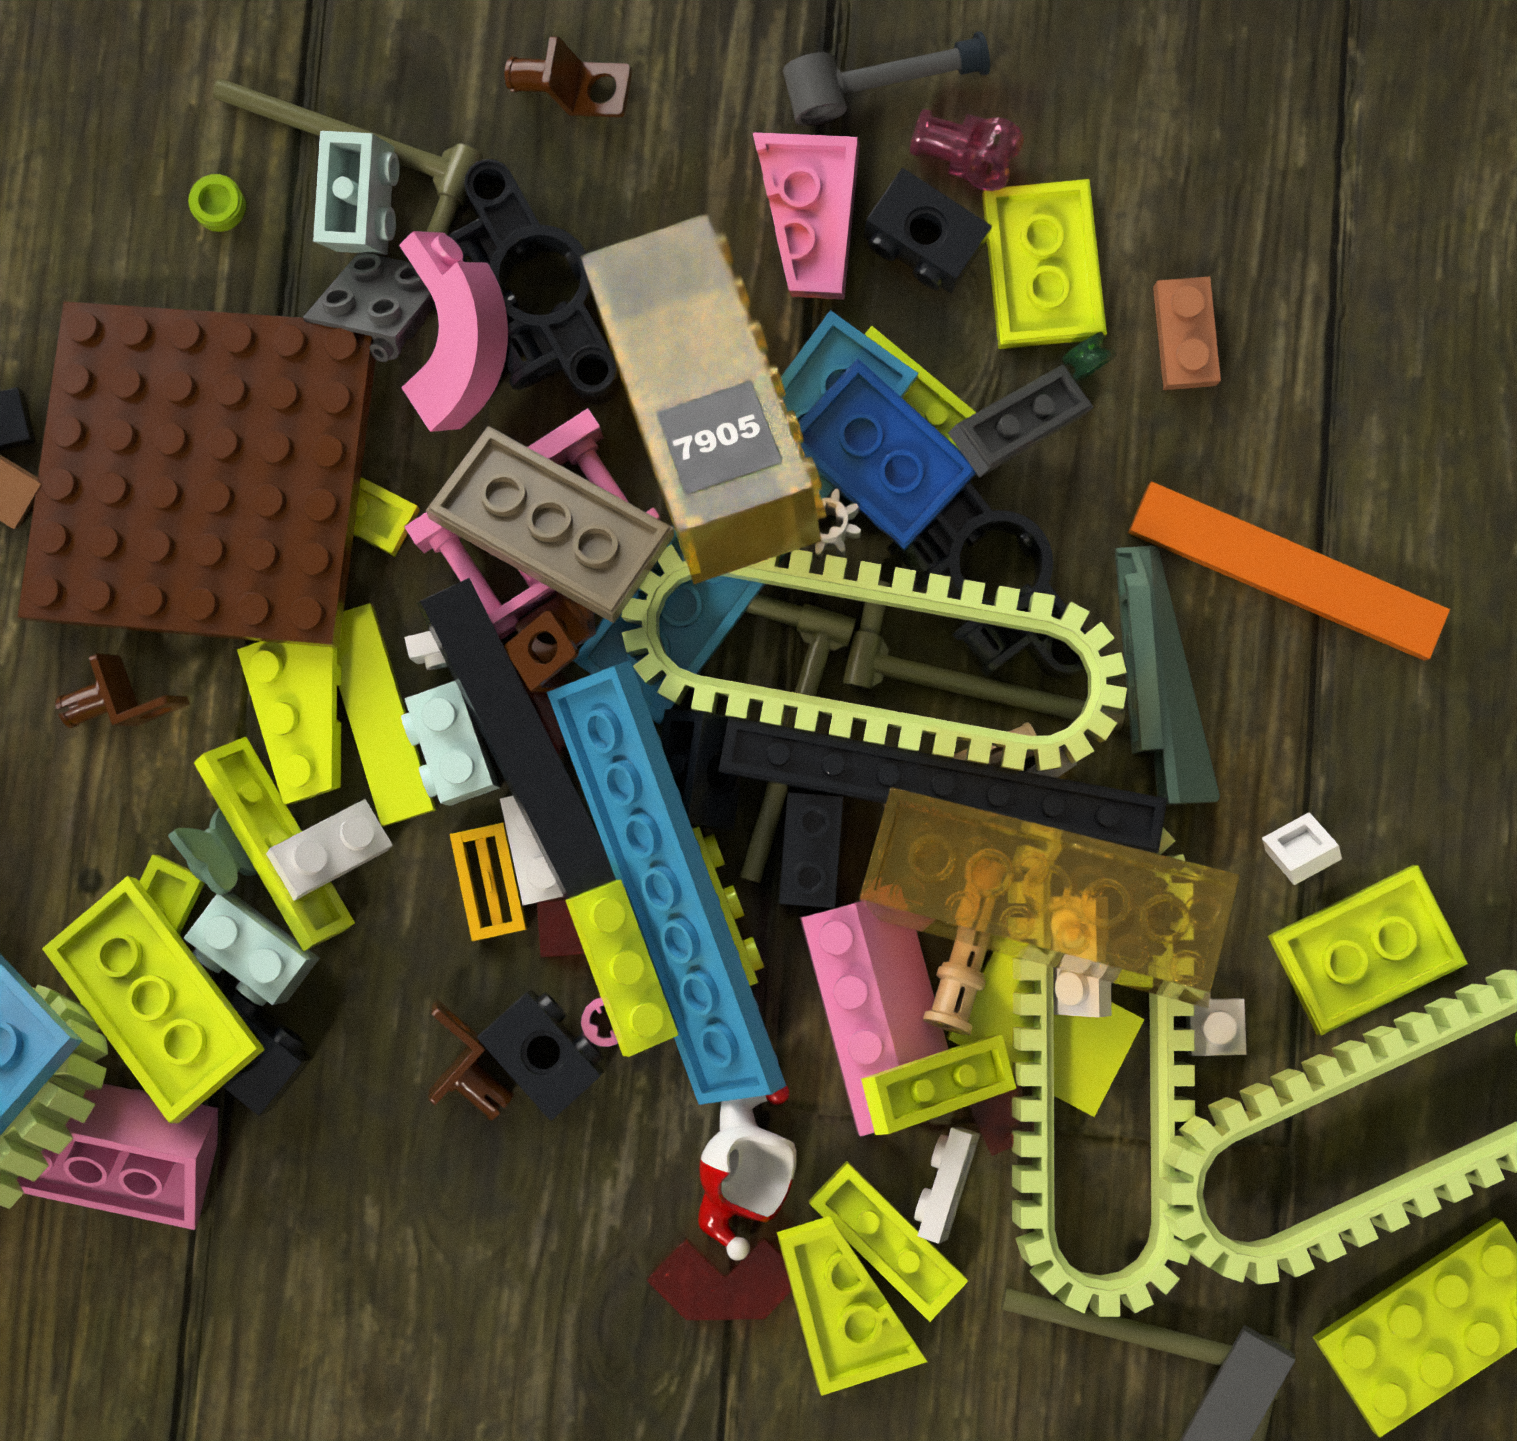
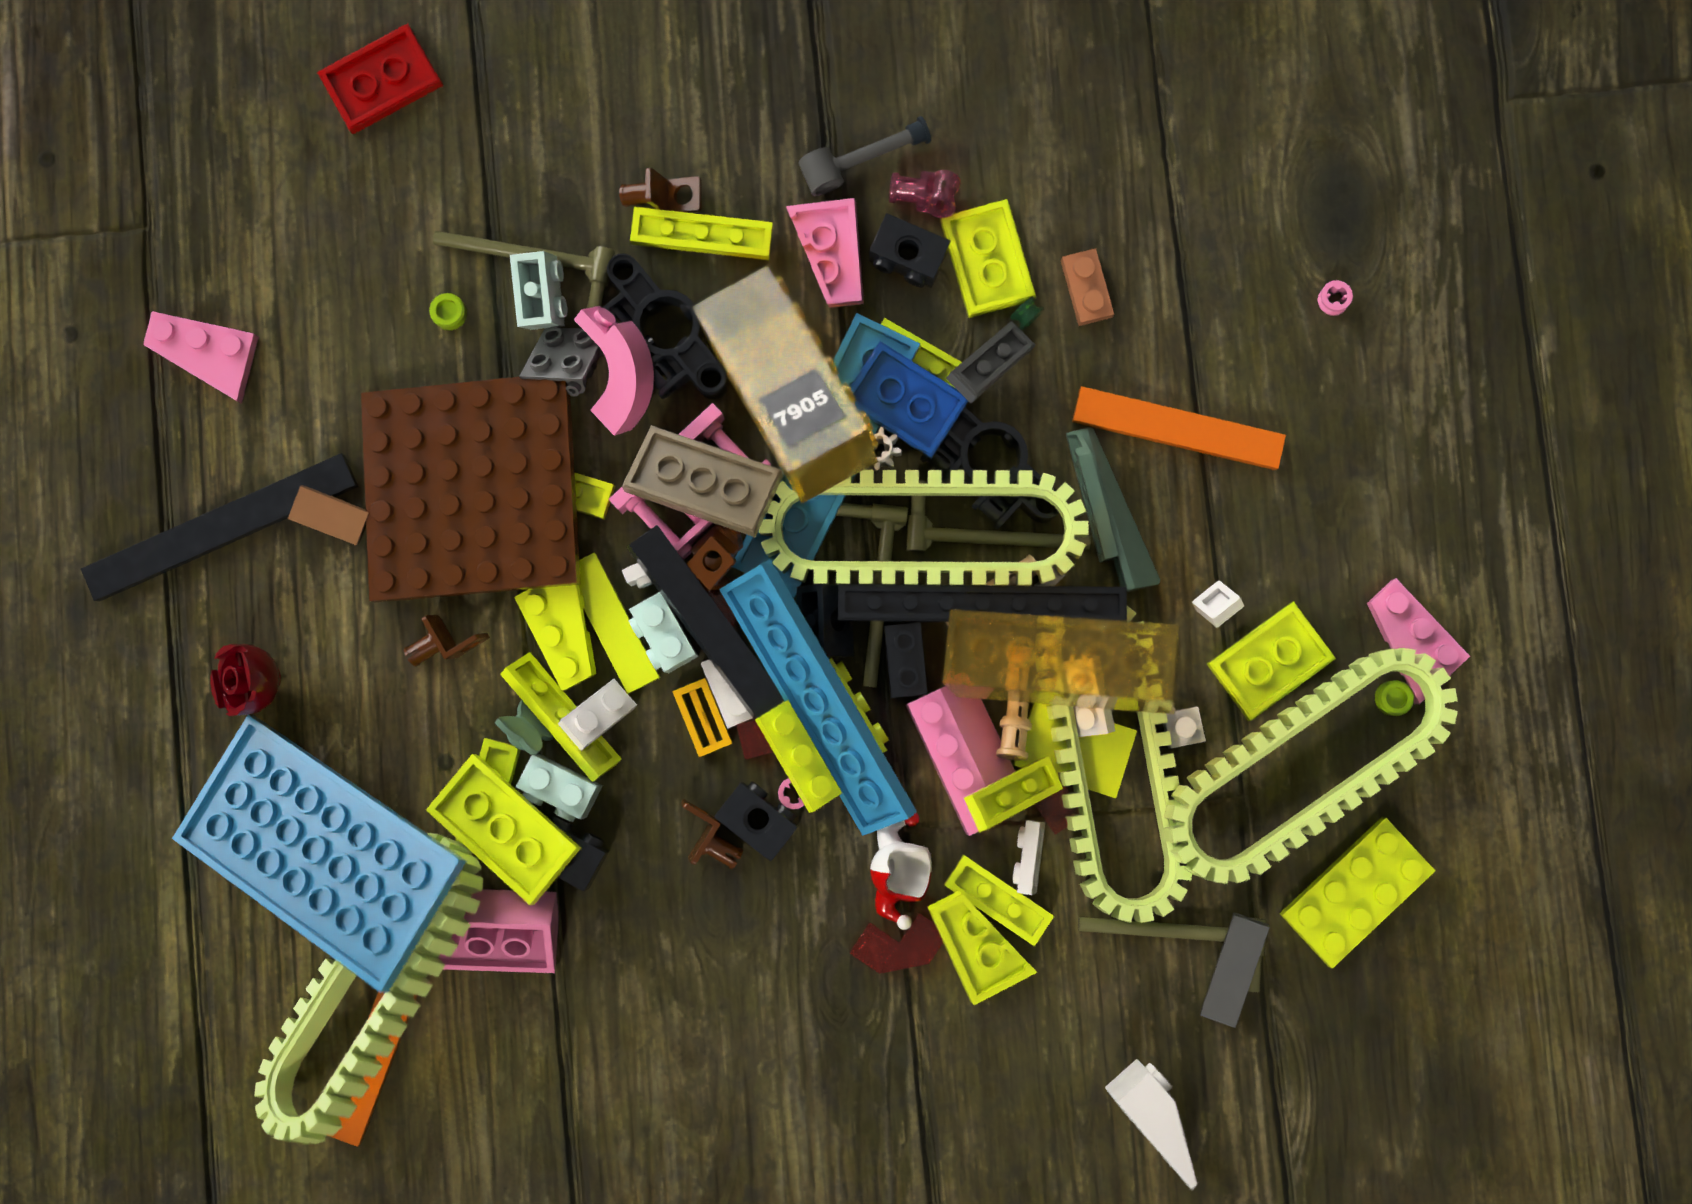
camera: 10 degrees left, 0 degrees up
none -> neon yellow plate [630,207,773,260]

